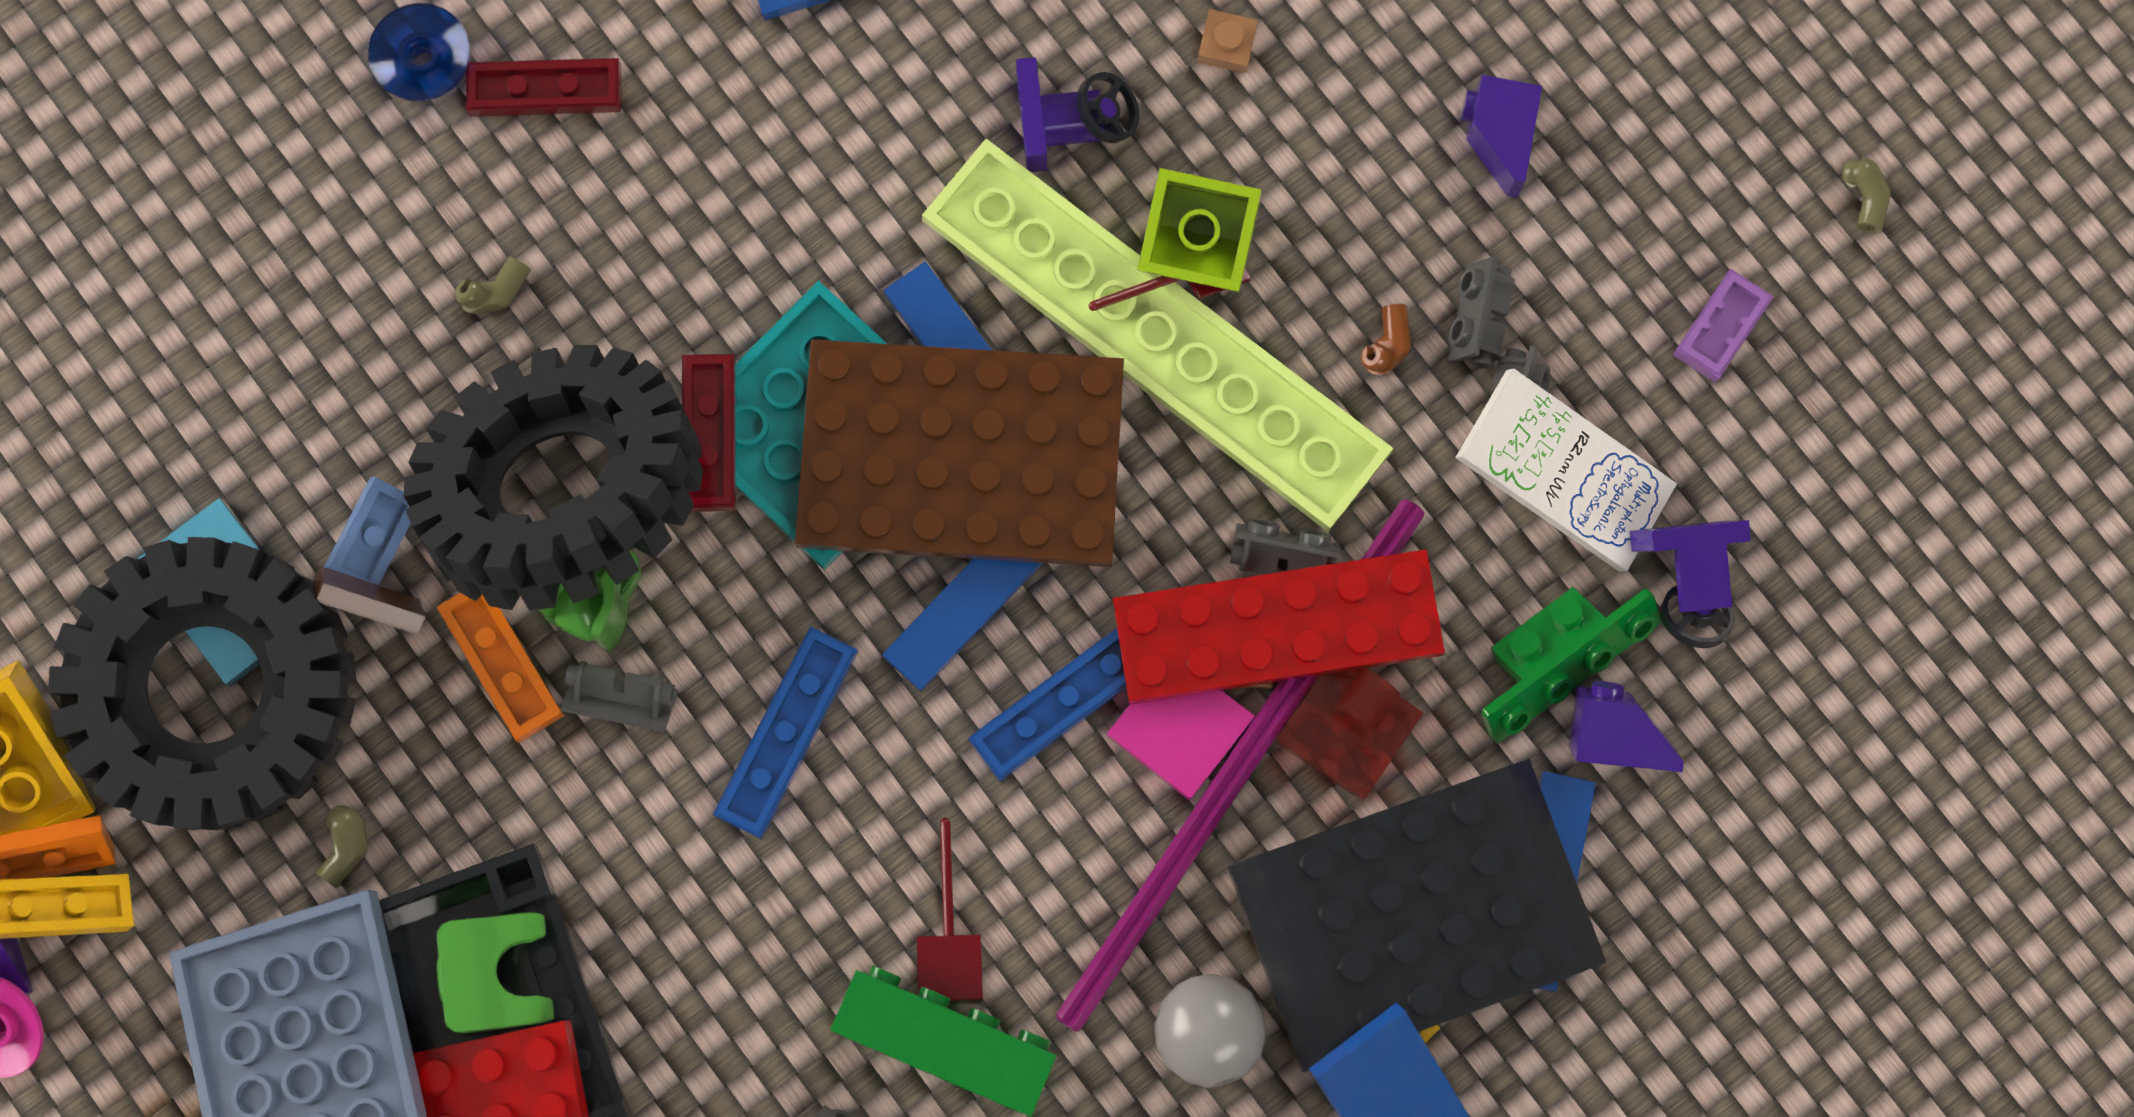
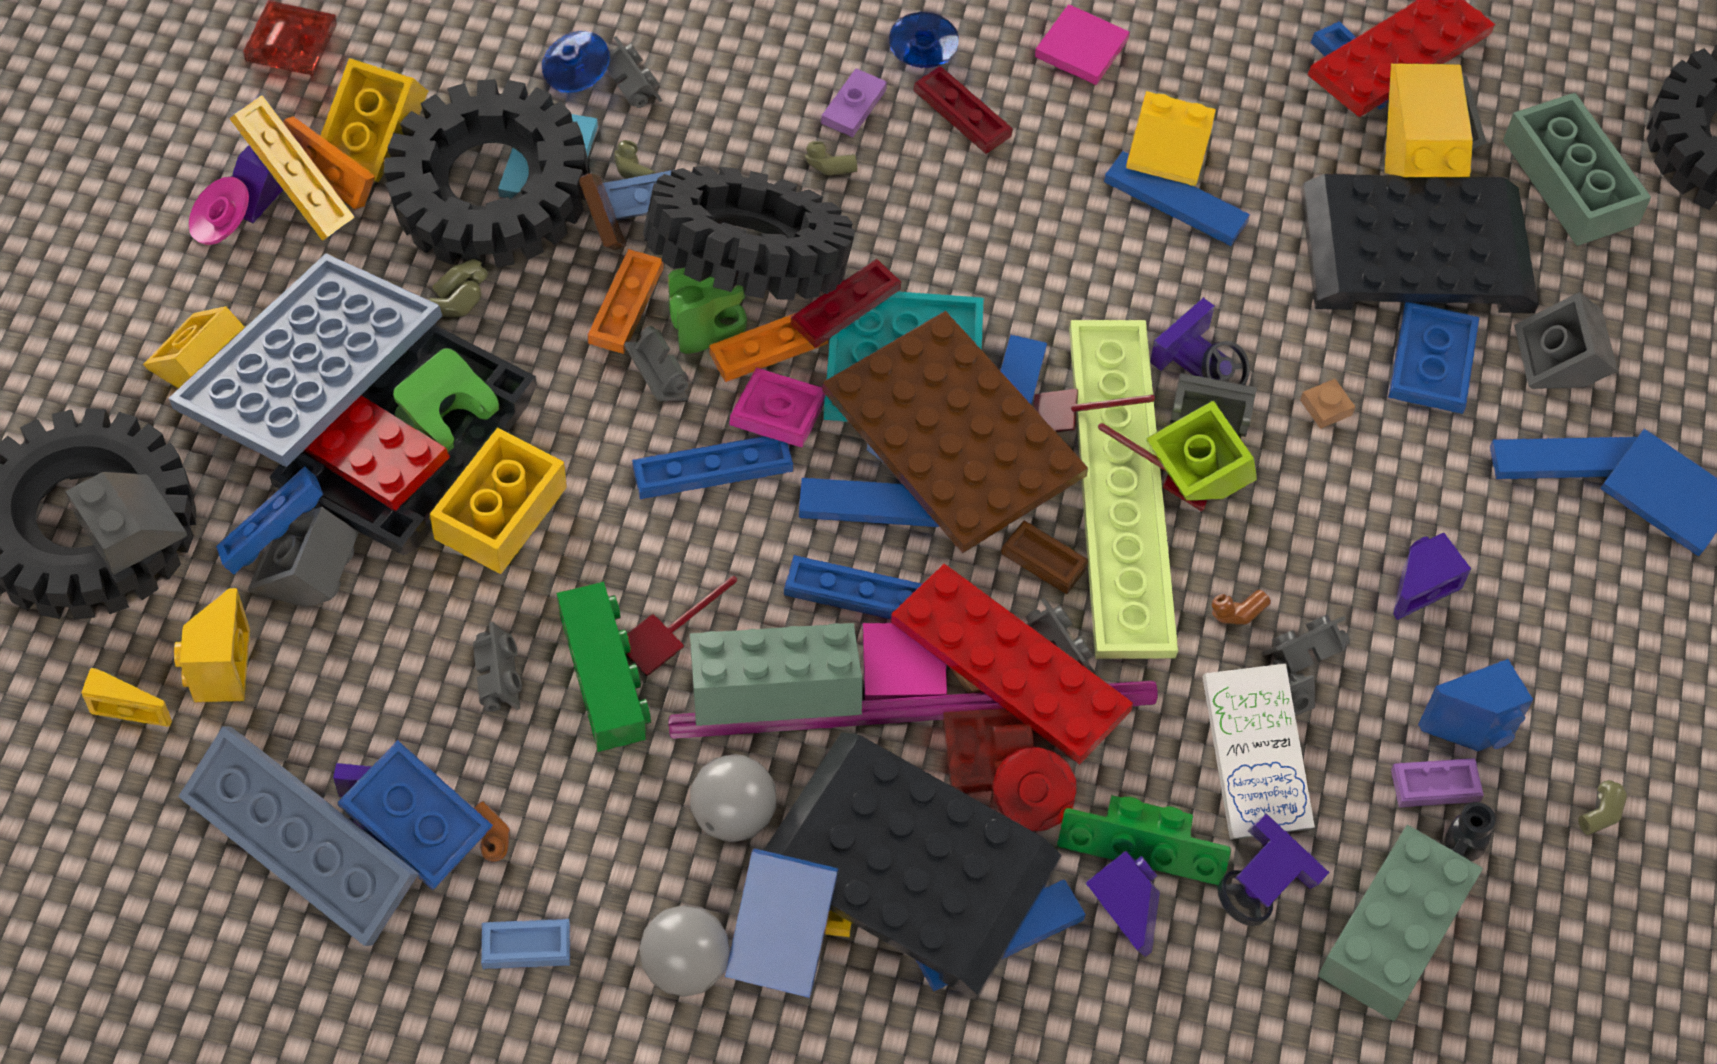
camera: 50 degrees right, 20 degrees down
none -> yellow brick [430,427,567,574]
none -> olive arm [432,259,488,298]
none -> clear blue dish [542,31,610,93]
none -> dark grey hinge [602,36,662,108]
none -> olive arm [614,140,656,179]
none -> sand green brick [690,623,862,726]
none -> orange plate [709,313,829,382]
none -> dark pink tile [729,368,825,448]
none -> medium lavender plate [821,68,887,138]
none -> red tile [992,747,1077,831]
none -> reddish brown tile [1001,520,1088,595]
none -> piece [1033,388,1155,432]
none -> dark grey hinge [1170,373,1257,437]
none -> sand green brick [1318,825,1483,1022]
none -> blue slope [1418,659,1533,752]
none -> black piece [1444,802,1496,861]

